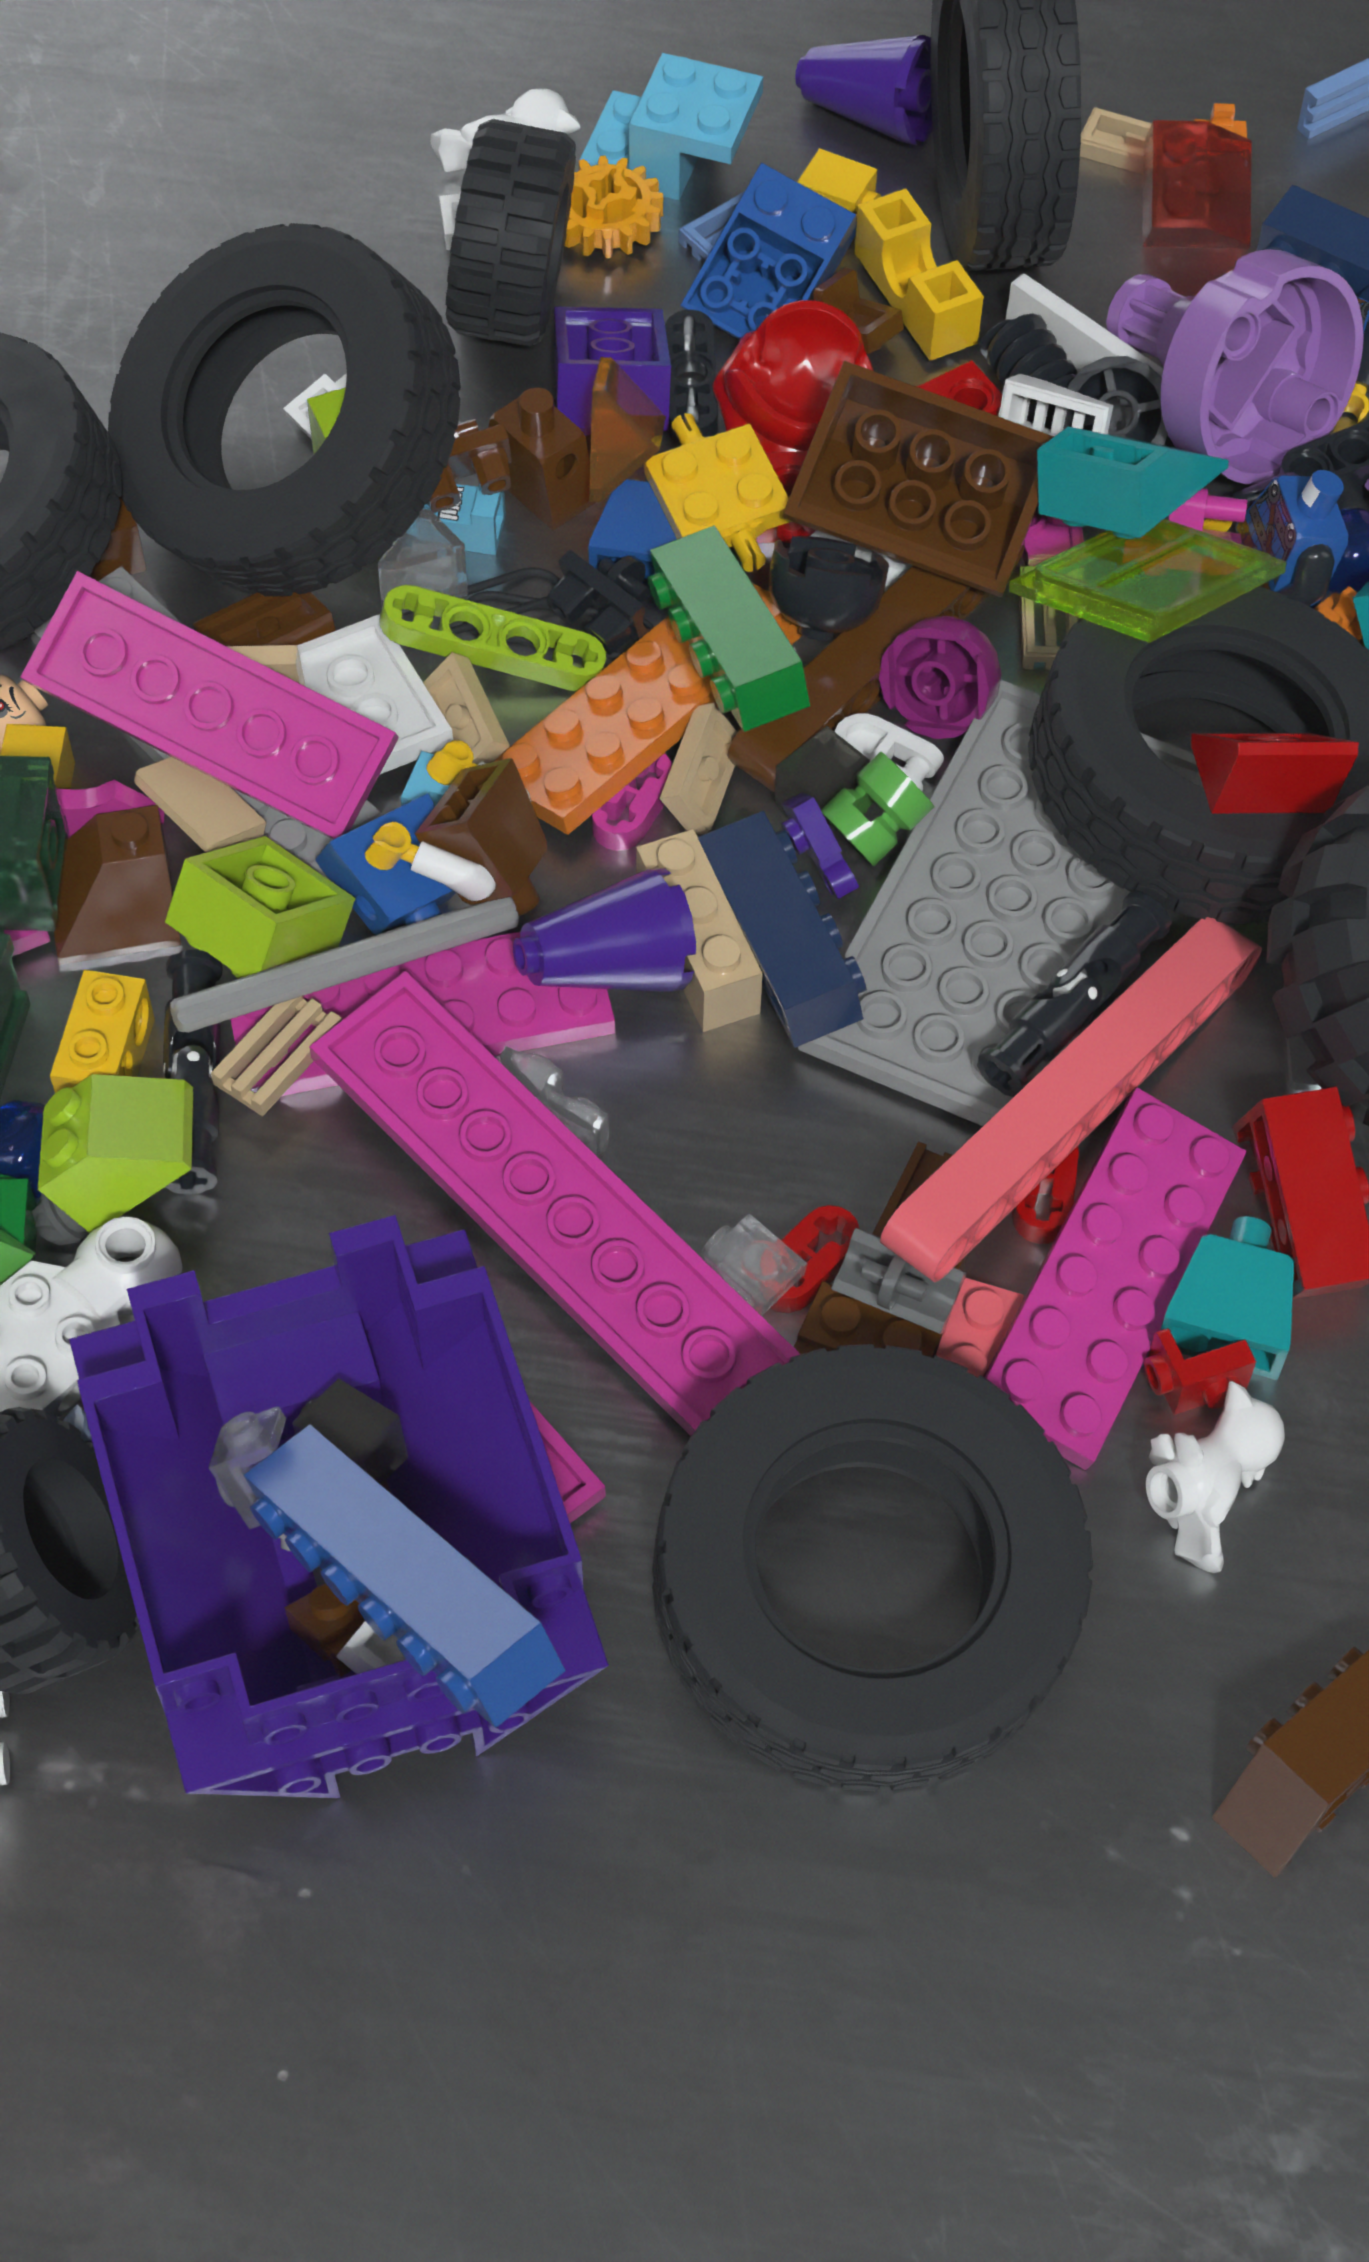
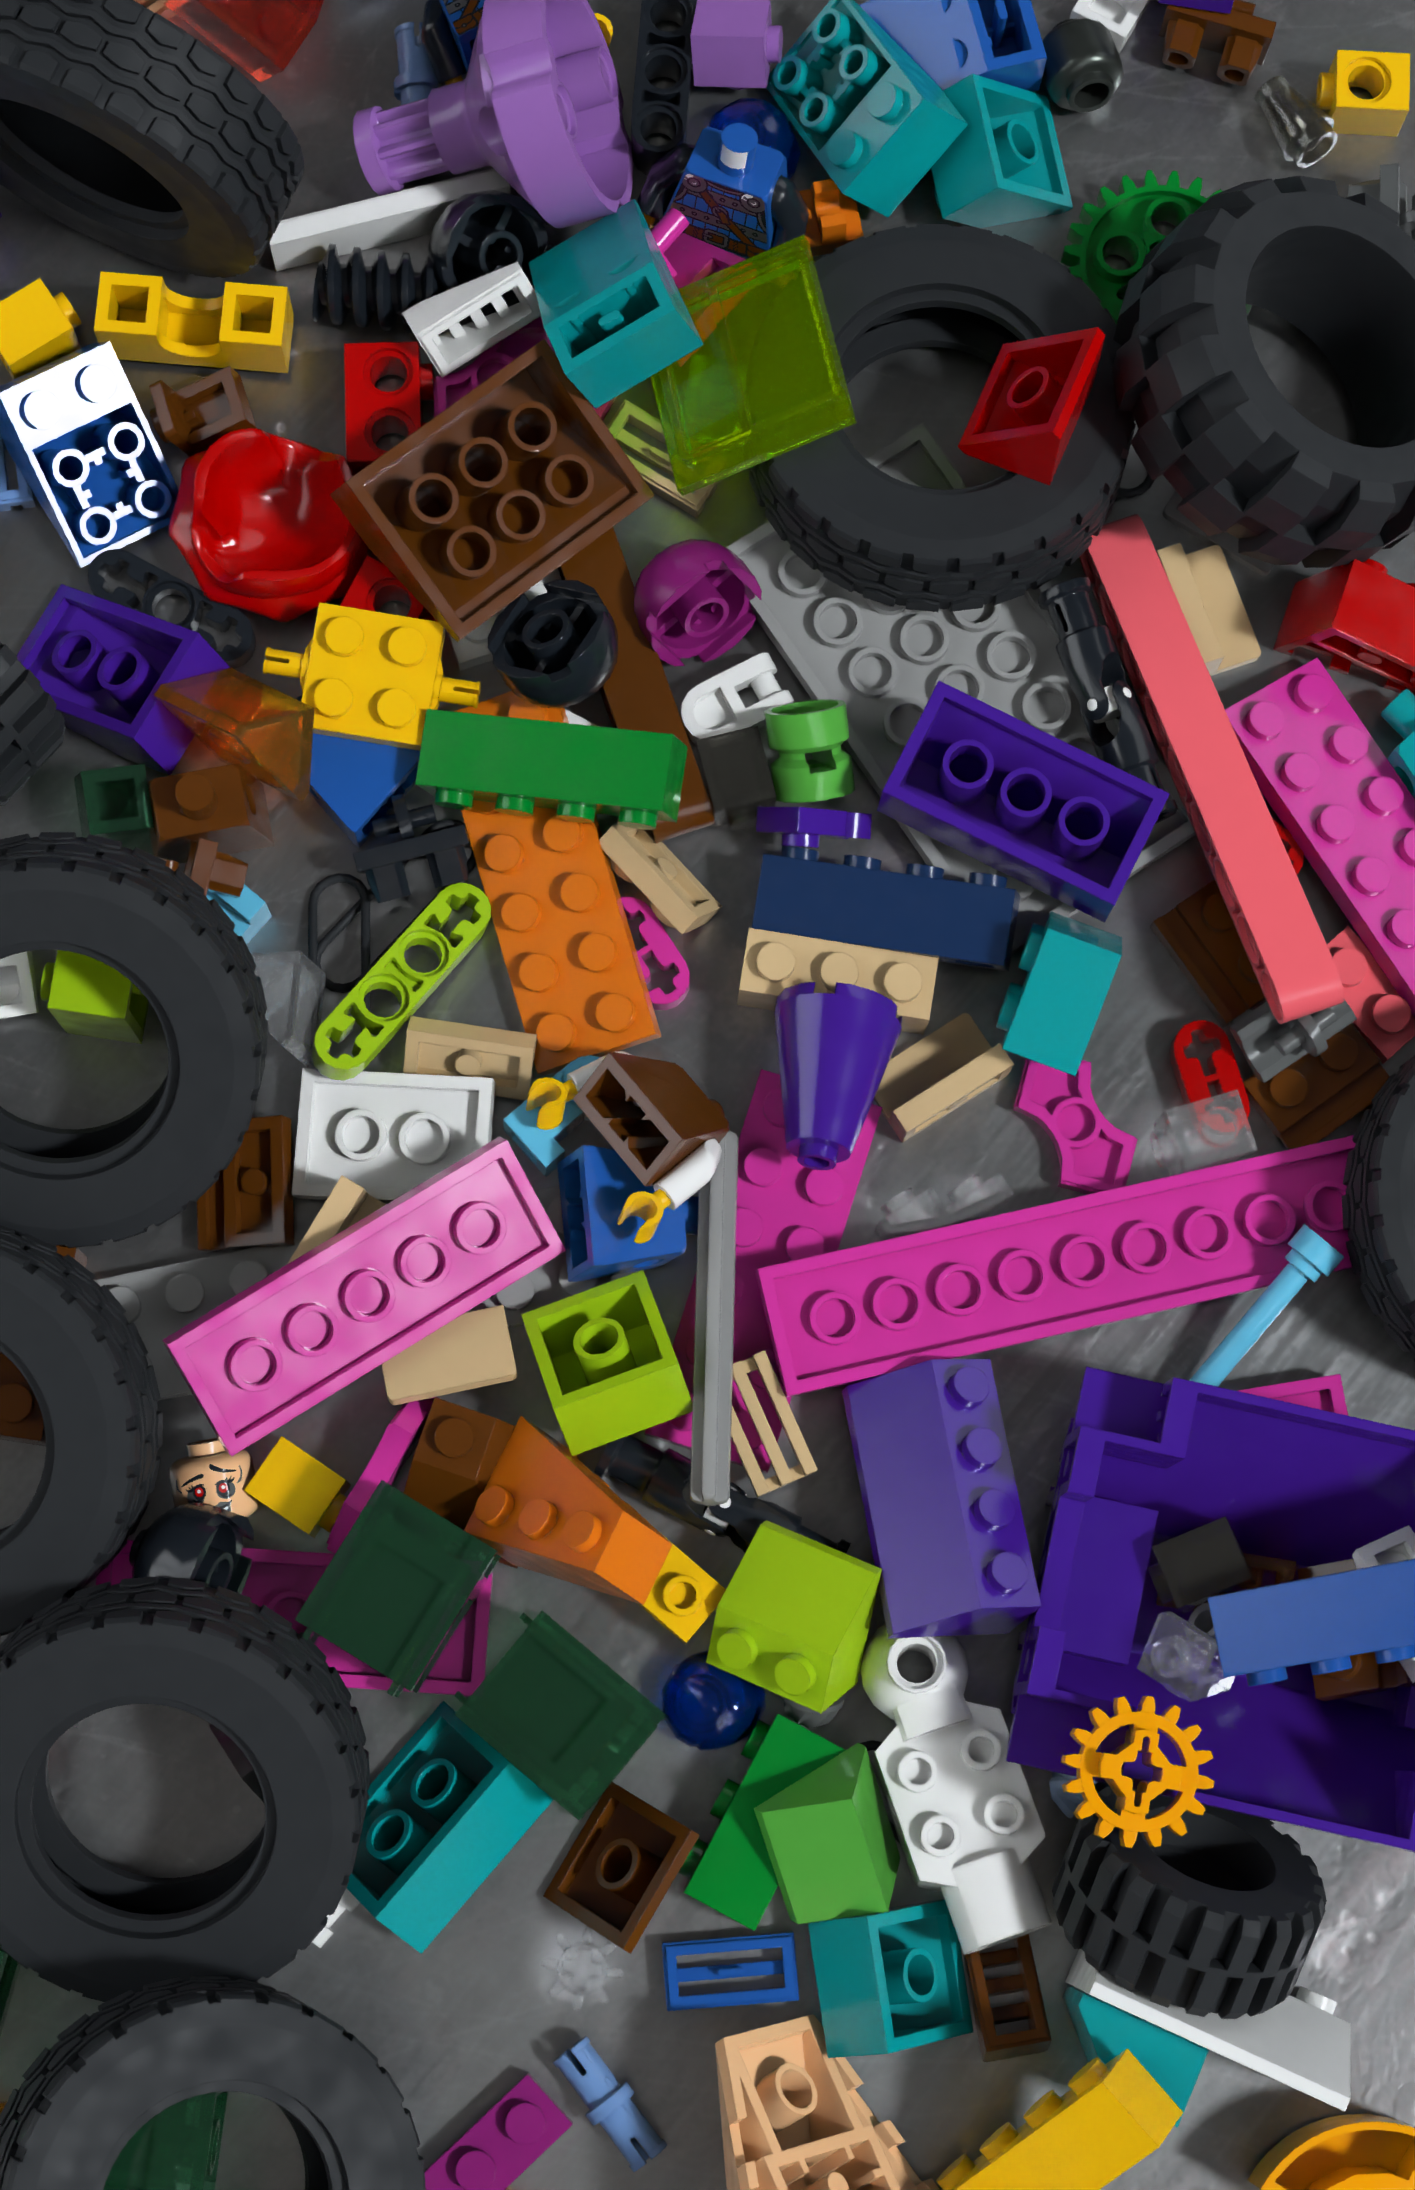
camera: 65 degrees left, 20 degrees up
none -> clear green brick [74,764,154,838]
none -> orange wedge [463,1416,673,1605]
none -> dark purple slope [842,1359,1041,1638]
none -> tan panel [874,1013,1014,1143]
none -> dark purple slope [877,681,1170,923]
none -> teal brick [995,911,1122,1076]
none -> dark pink tile [1012,1058,1138,1195]
none -> light orange gear [1061,1696,1214,1848]
none -> tan panel [1157,543,1261,676]
none -> medium azure piece [1189,1224,1344,1387]

